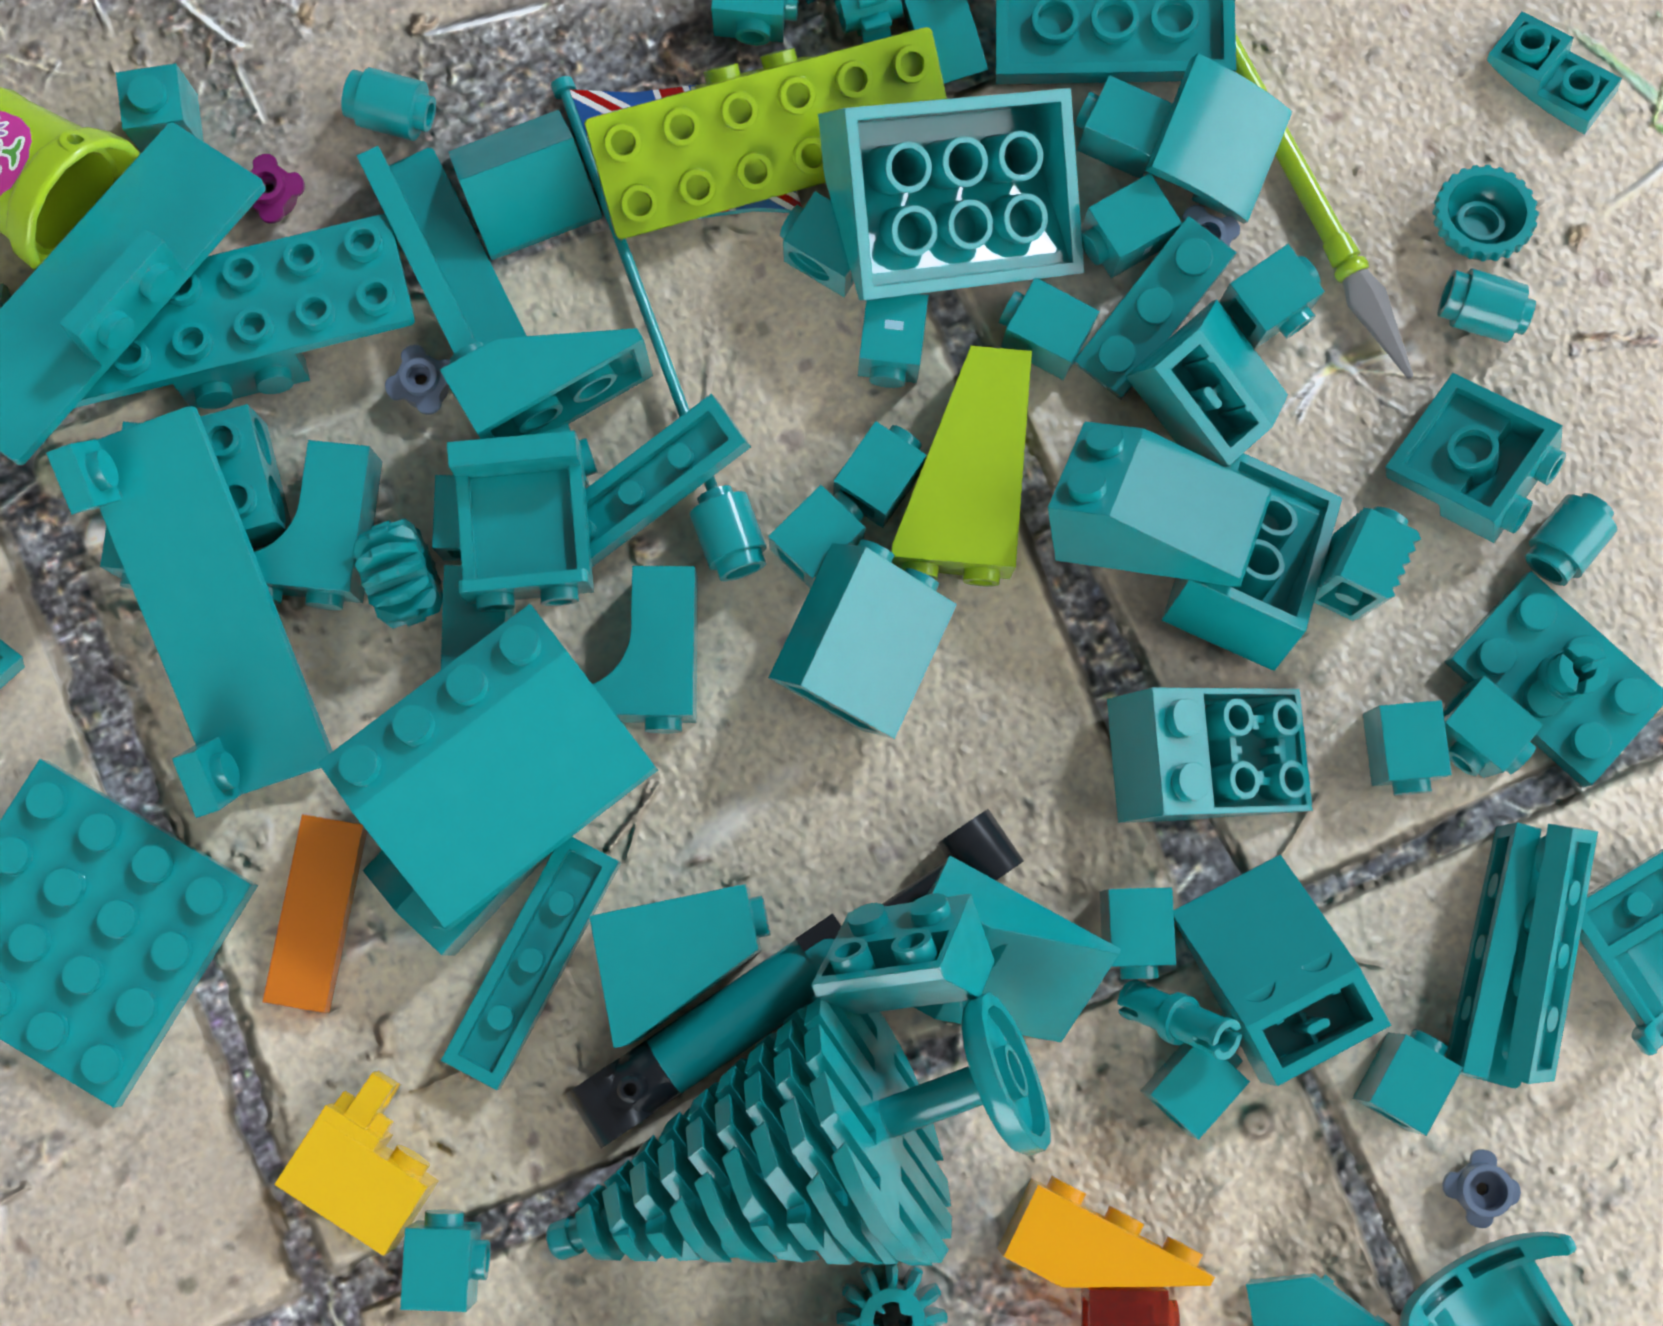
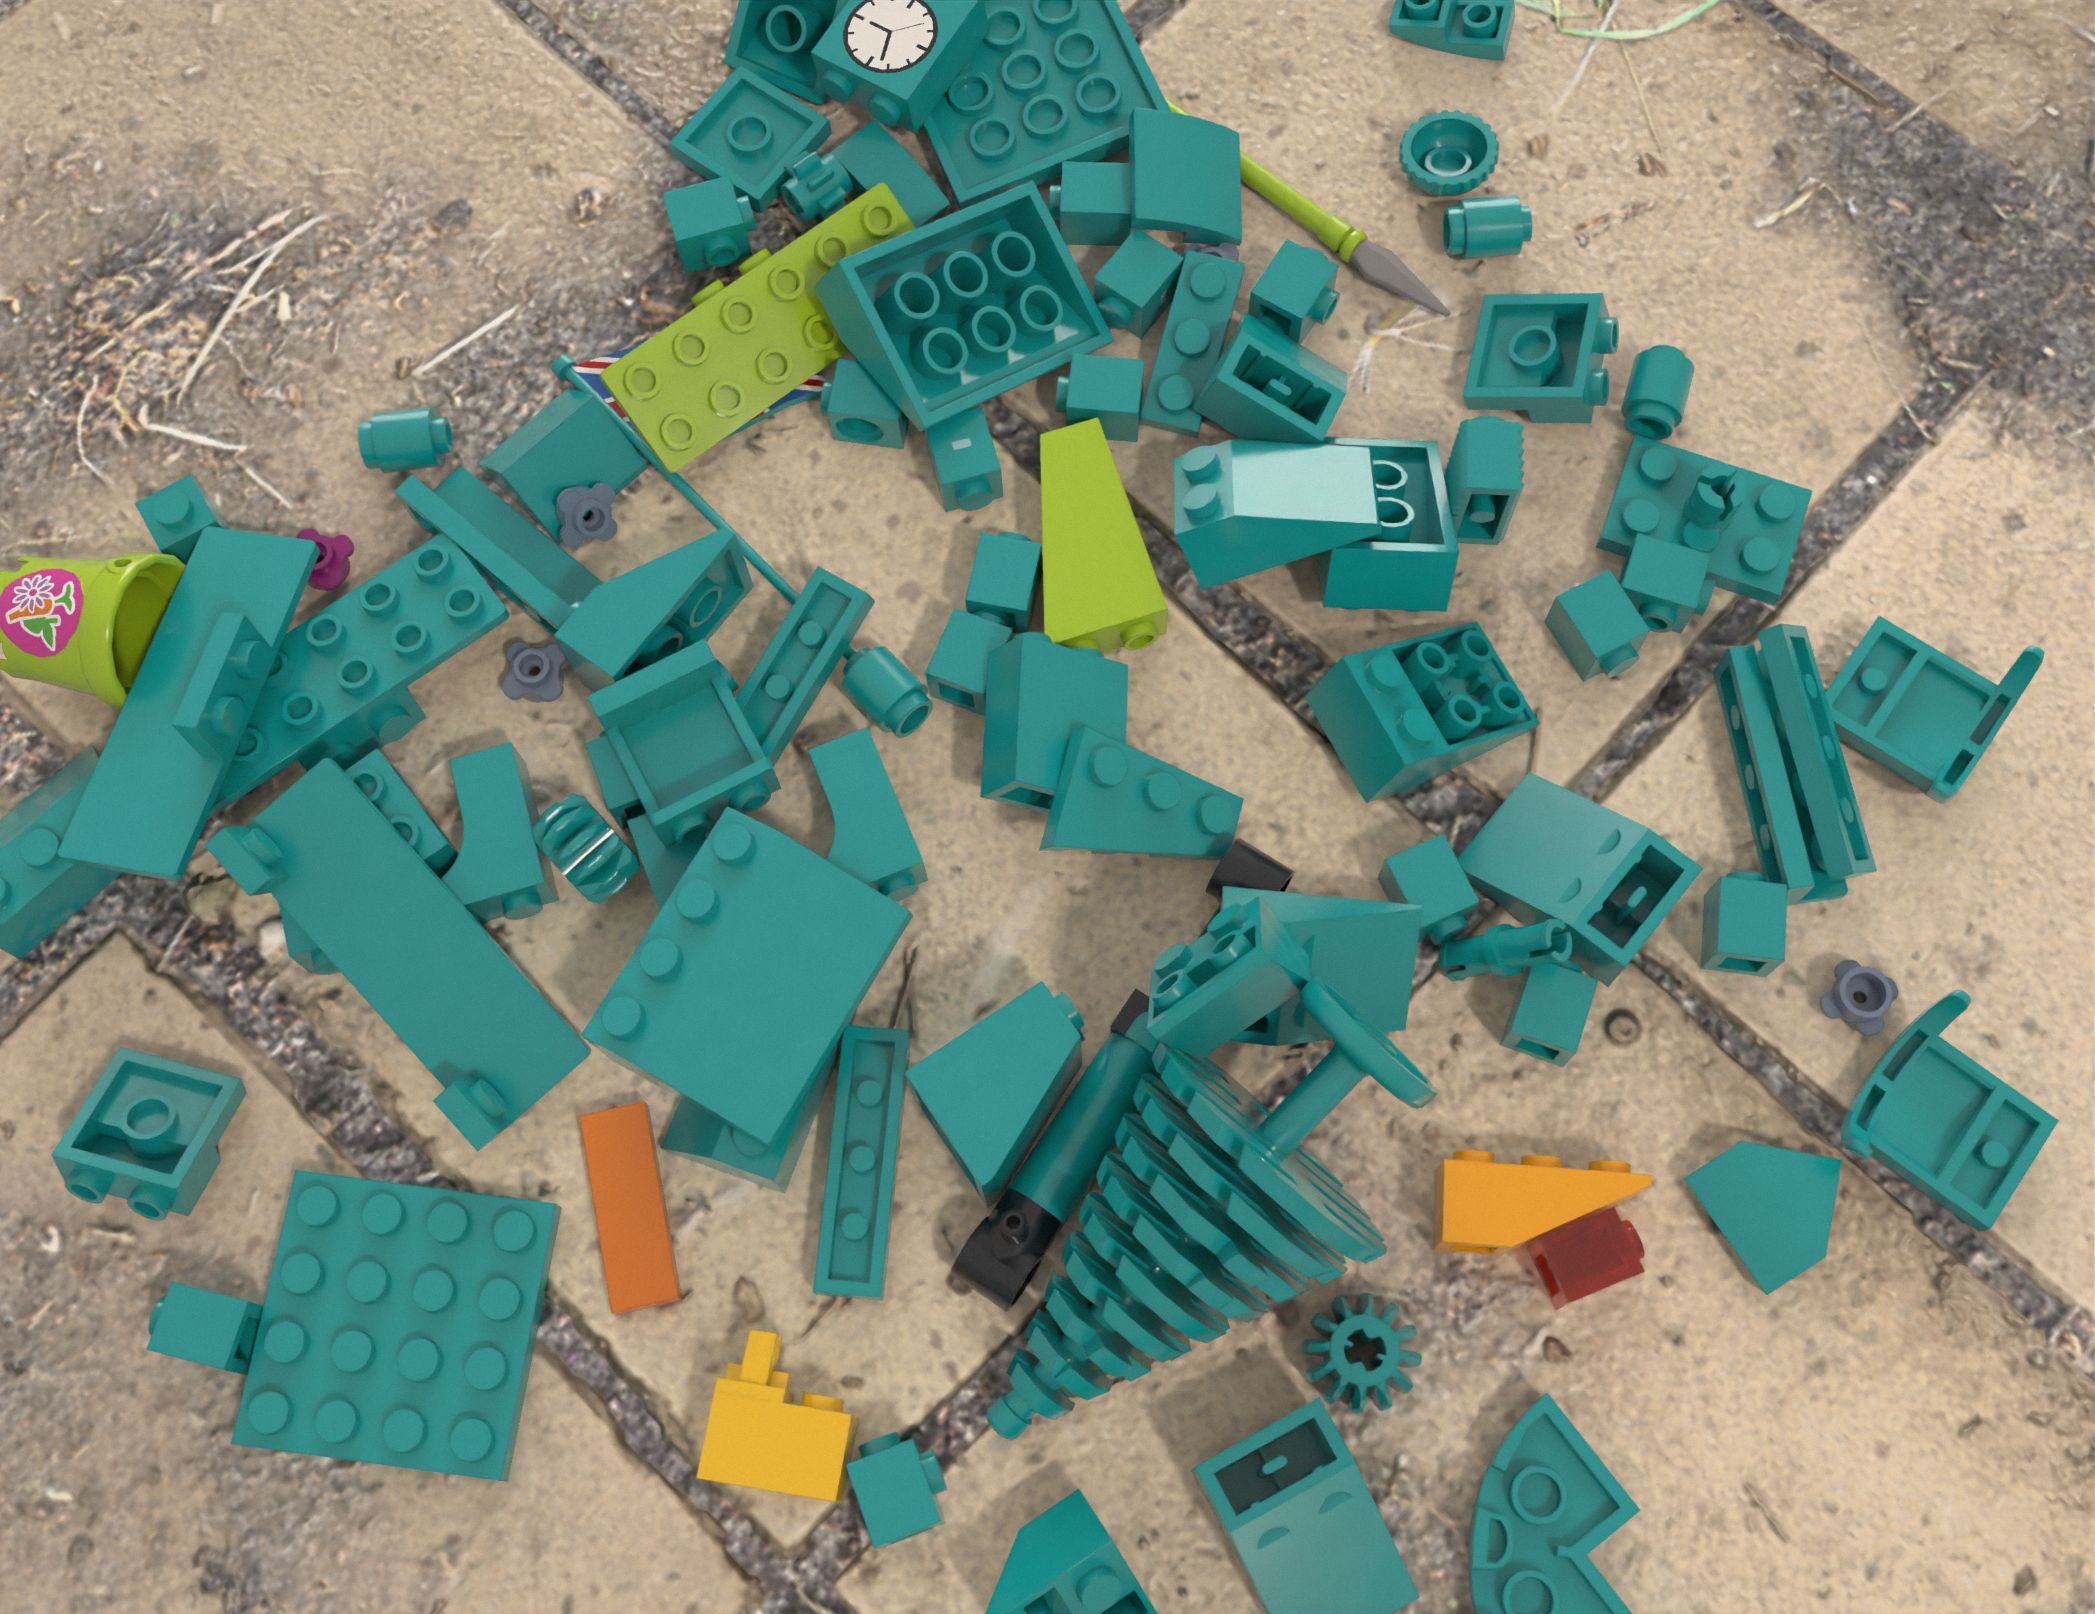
camera: 15 degrees left, 10 degrees down
none -> sand blue plate [556,483,618,547]
none -> teal wing [1039,726,1244,861]

